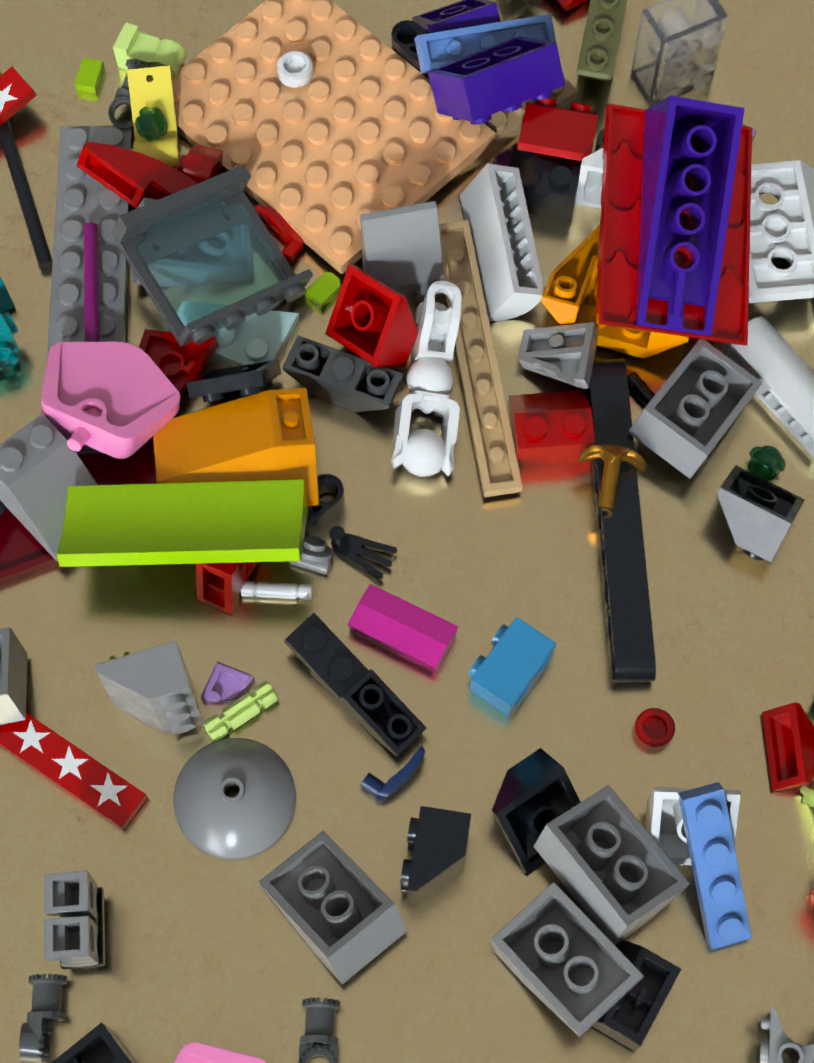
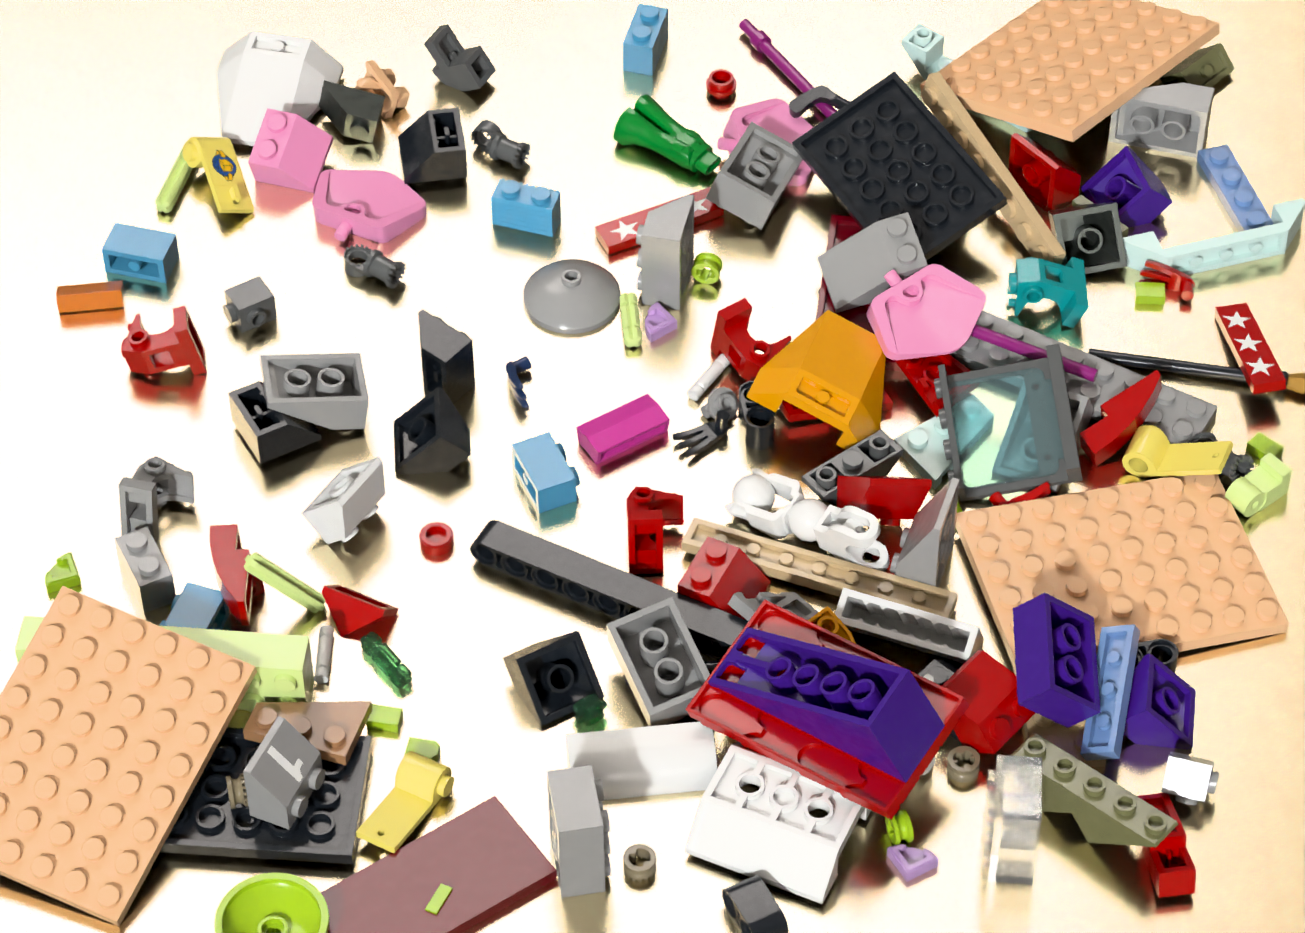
camera: 120 degrees right, 20 degrees down
light grey hips [44,871,105,969] -> none
lime arch [56,479,308,567] -> none
clear green plate [135,107,168,142] -> none
red plate [178,144,223,183] -> none
black plate [187,359,282,402] -> none
light grey slope [258,831,408,985] -> none
white tile [277,51,313,88] -> none
black slope [284,613,427,756] -> none
light grey slope [533,785,690,945] -> none
pearl gold plant [578,444,646,509] -> none
medium blue plate [678,782,752,950] -> none
none -> dark azure brick [490,178,561,237]
none -> red tile [626,486,684,574]

